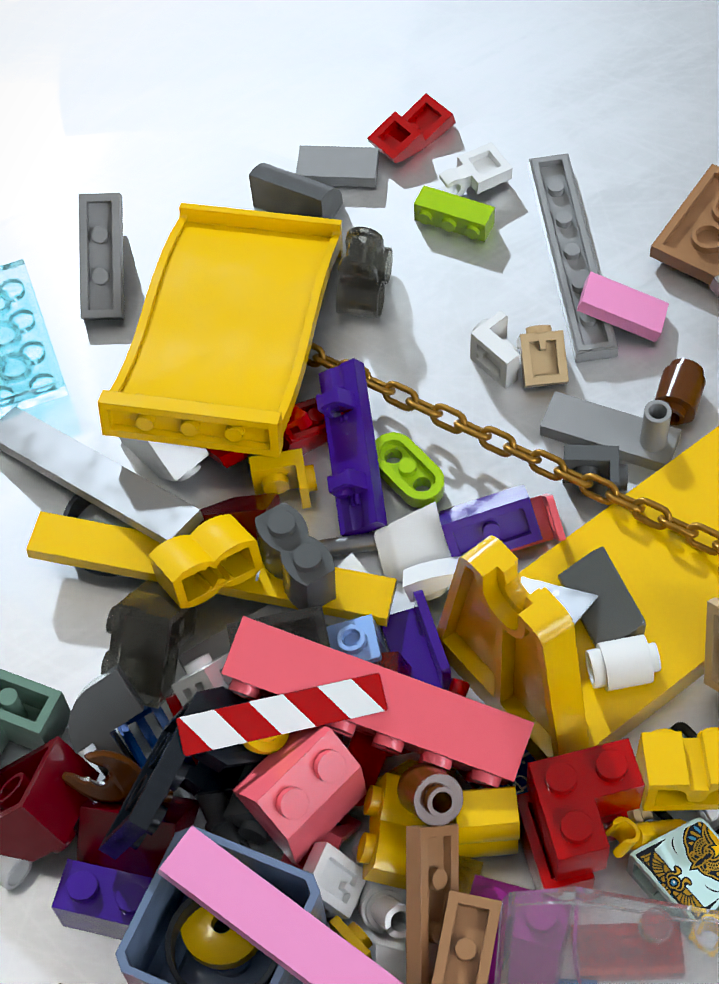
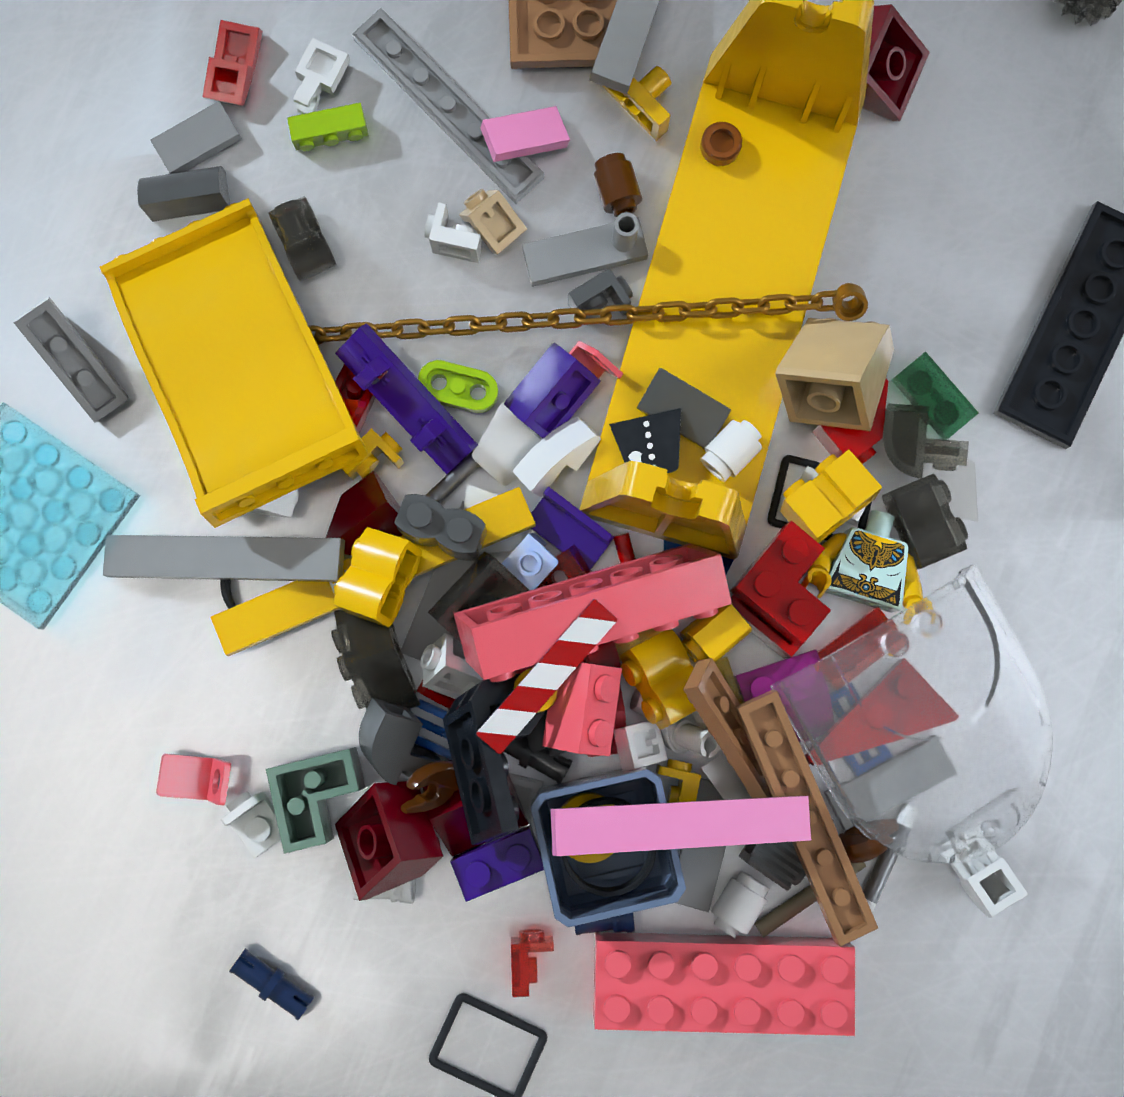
camera: 45 degrees left, 25 degrees up
reddish brown brick [397,763,463,826] -> none

